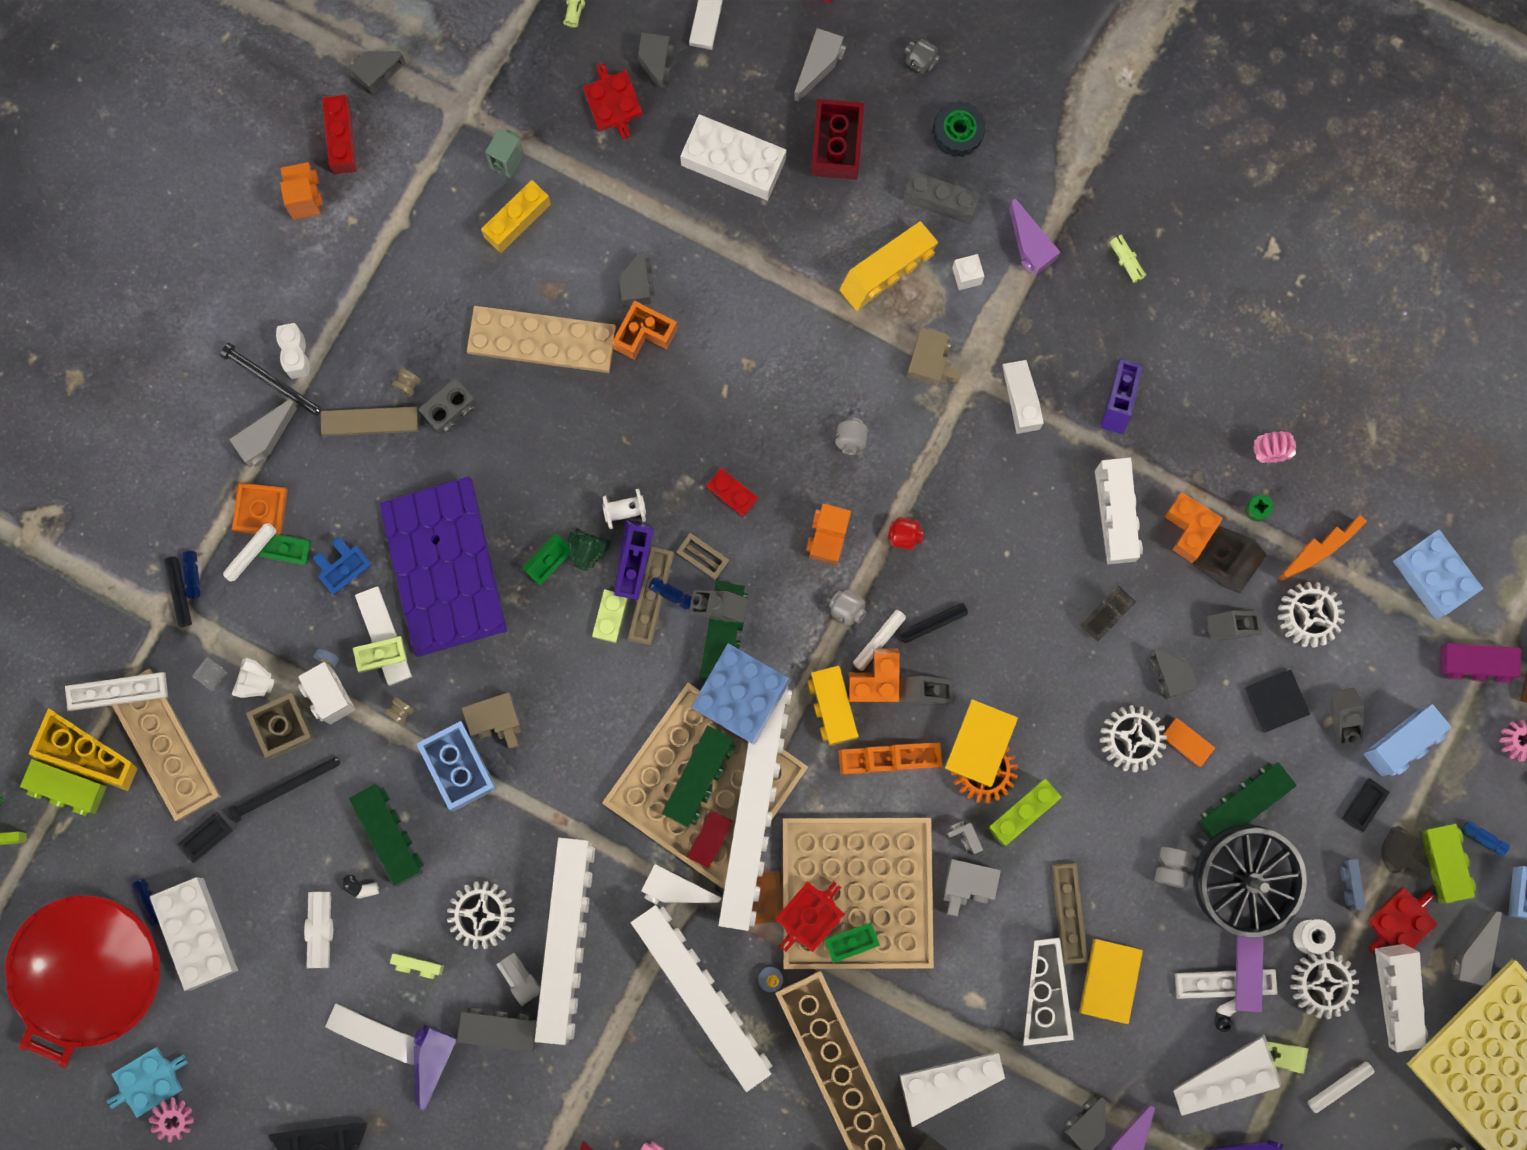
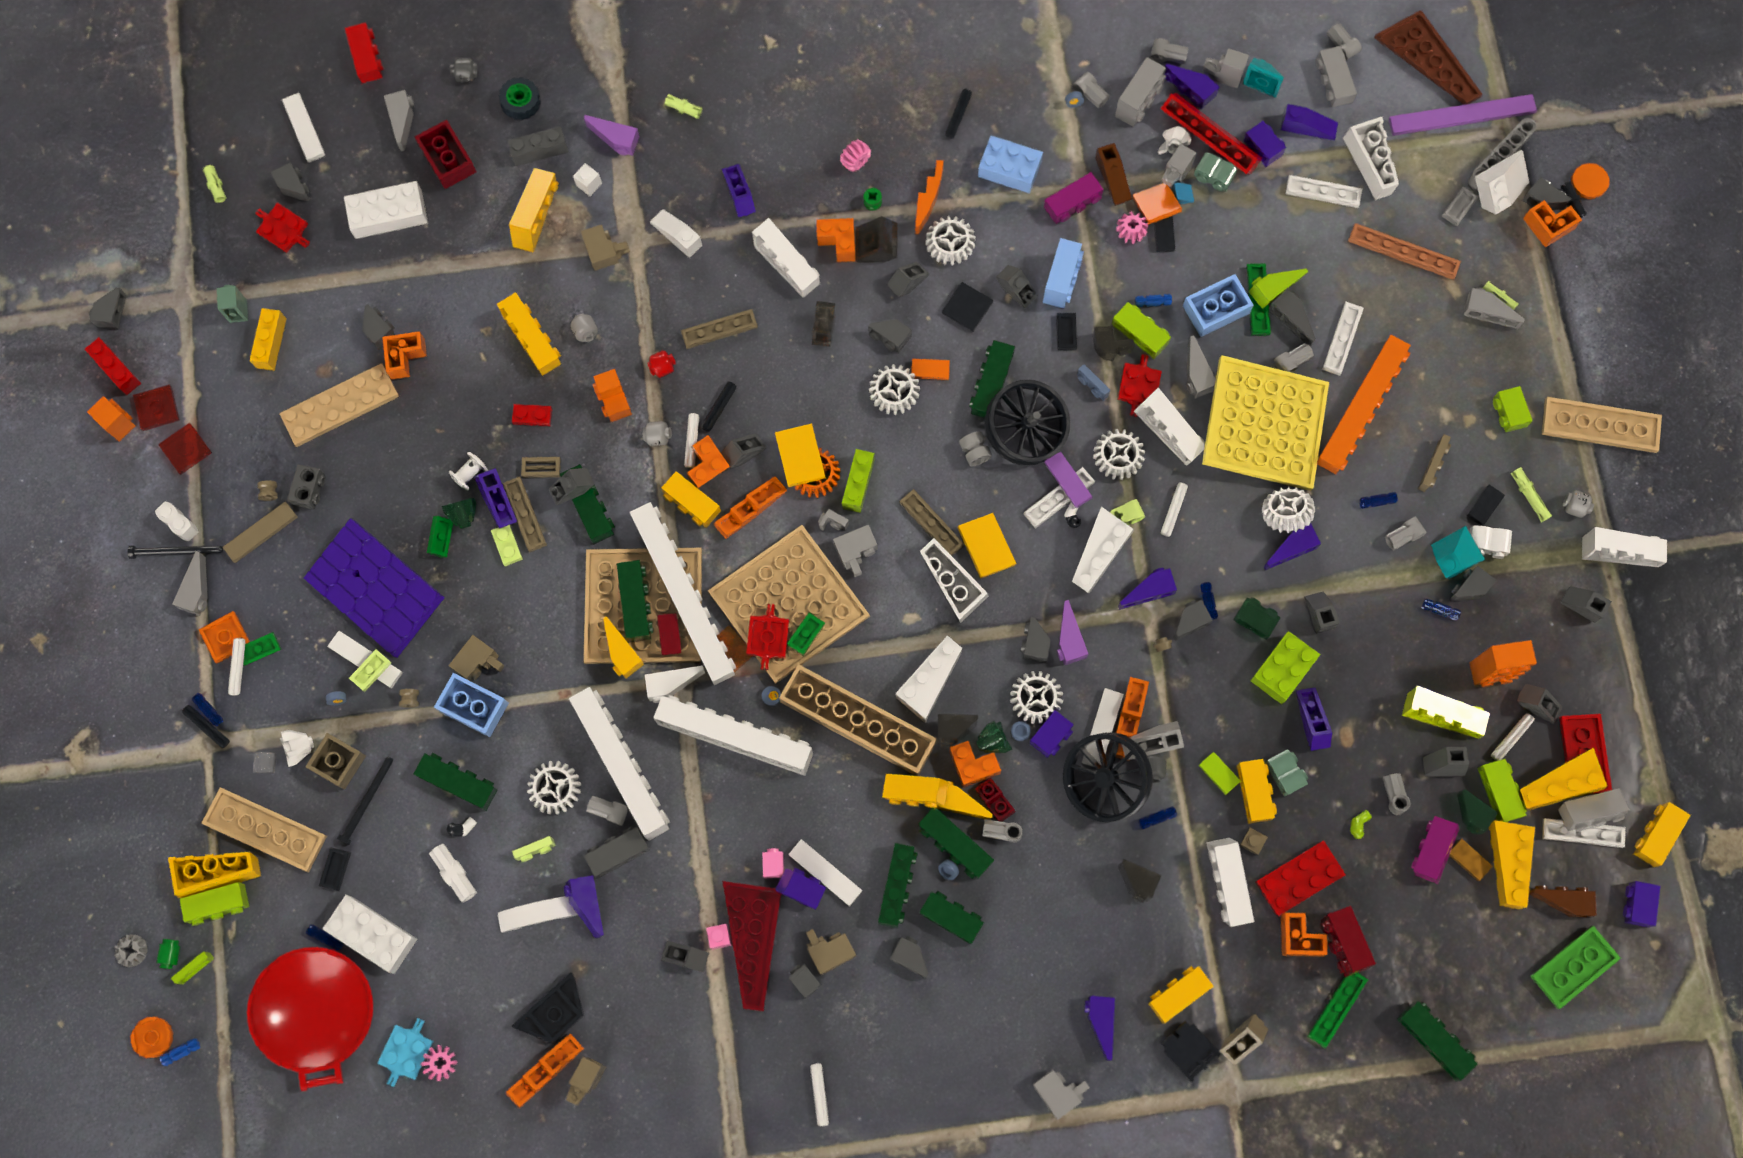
camera: 30 degrees left, 5 degrees down
white tile [65,672,168,711] -> none
white brick [298,662,356,725] -> none
blue plate [313,537,372,595] -> none
clear blue axle [648,577,692,609] -> none
medium blue plate [691,644,791,744] -> none
white hose [1292,919,1336,954] -> none
none -> clear red tile [133,384,180,431]
none -> clear red tile [158,423,212,475]
none -> yellow wedge [497,292,561,376]
none -> yellow slope [603,616,644,679]
none -> dark tan tile [681,309,758,349]
none -> black axle [945,89,972,139]

